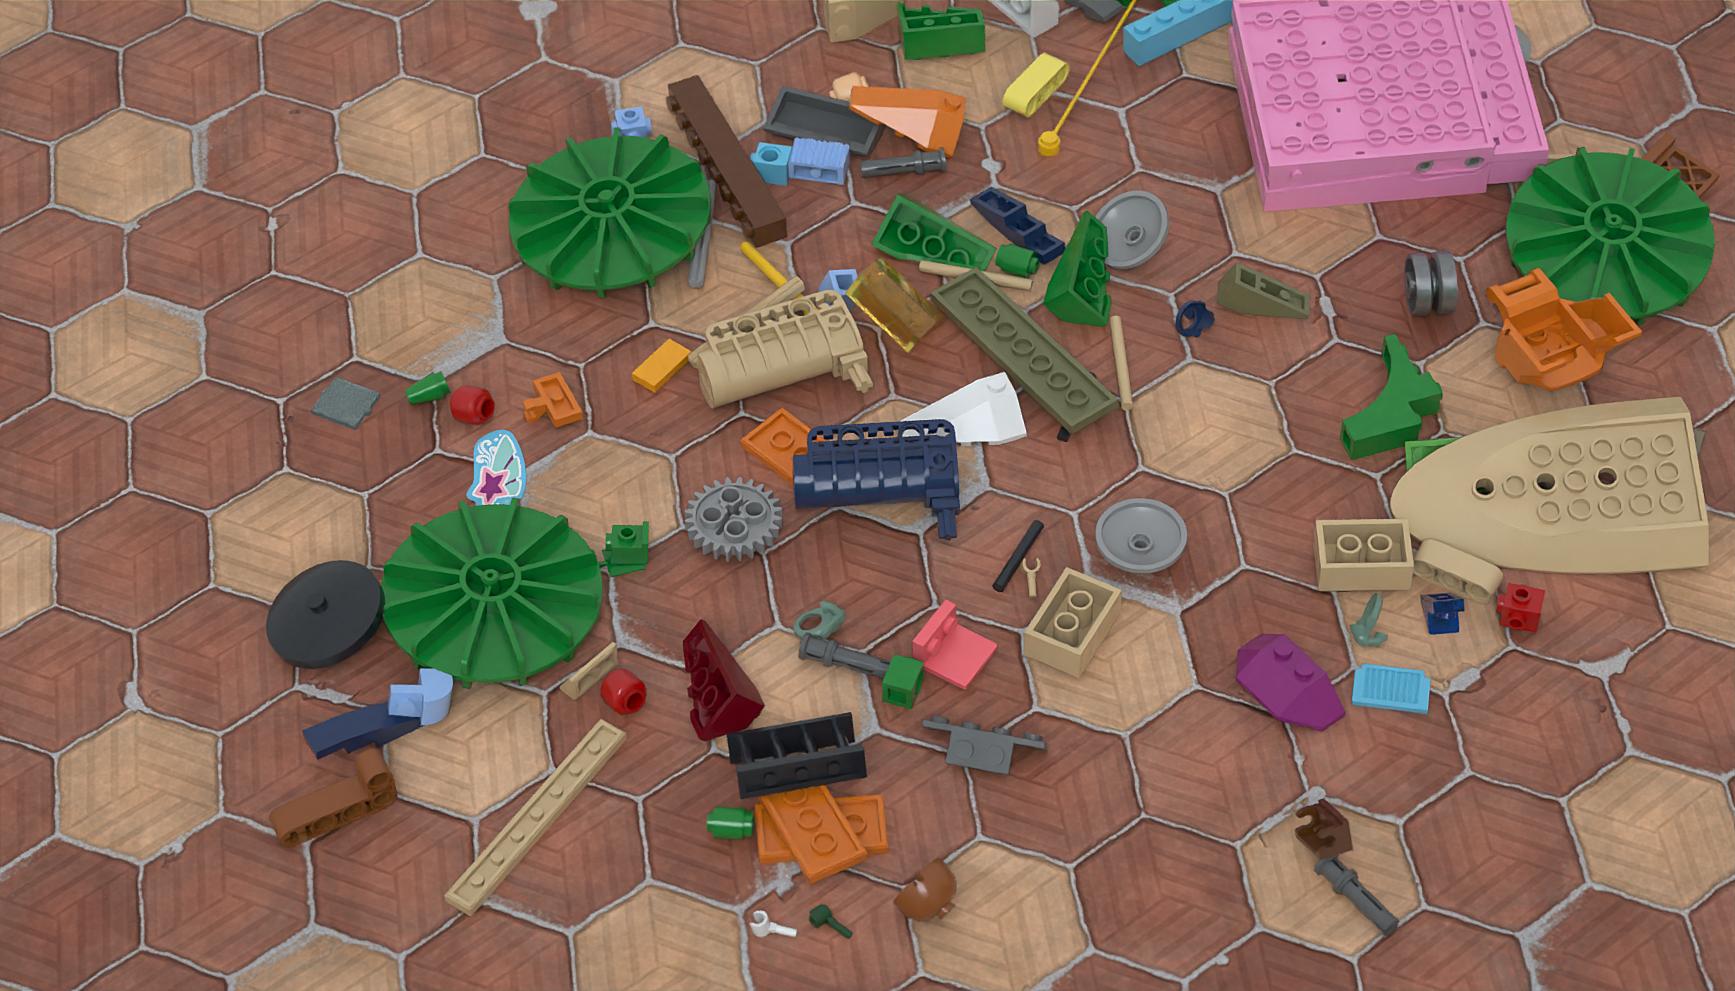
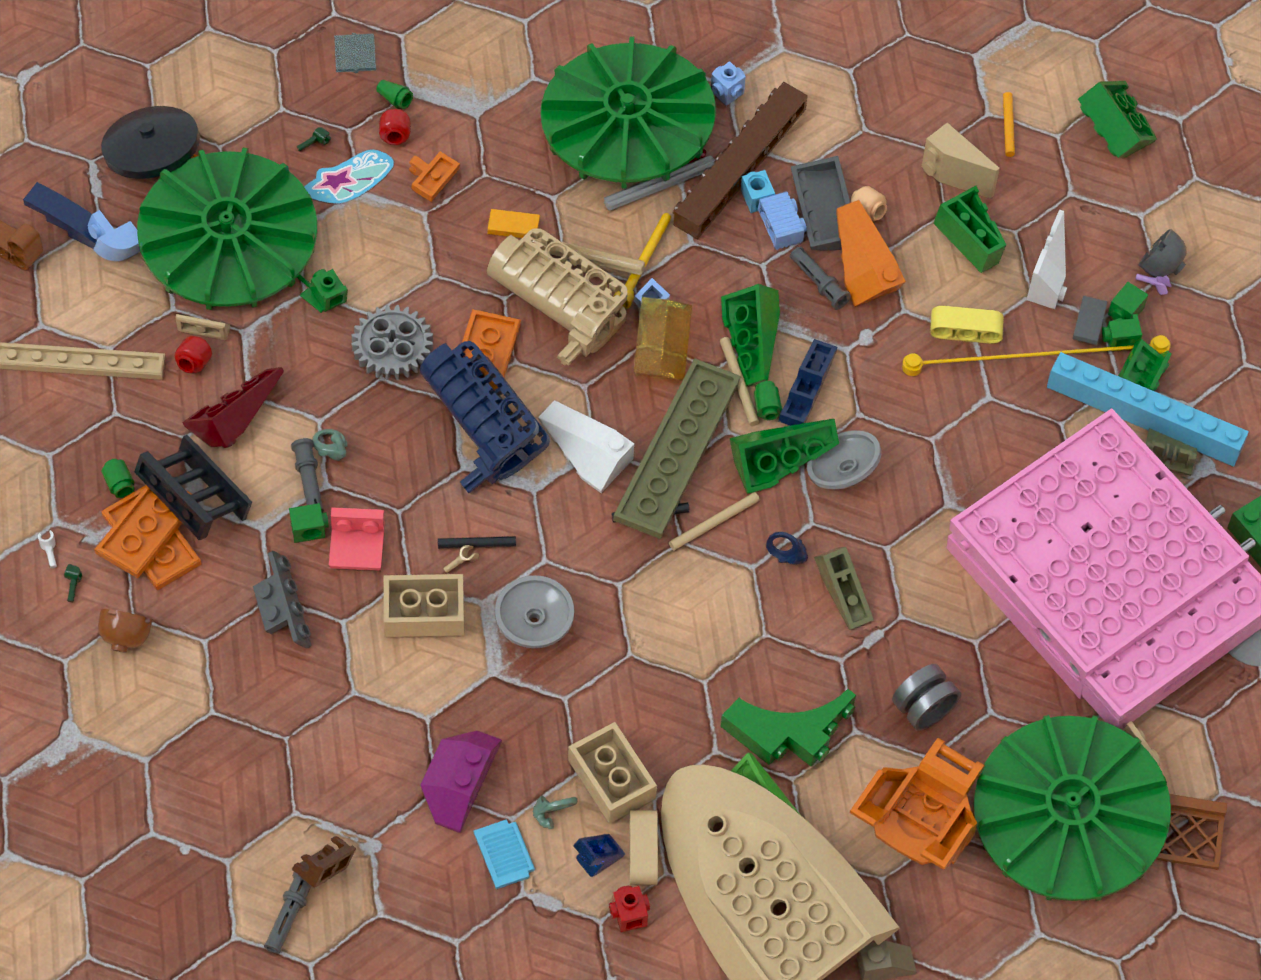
camera: 55 degrees right, 10 degrees up
none -> dark green hand [296,127,331,152]

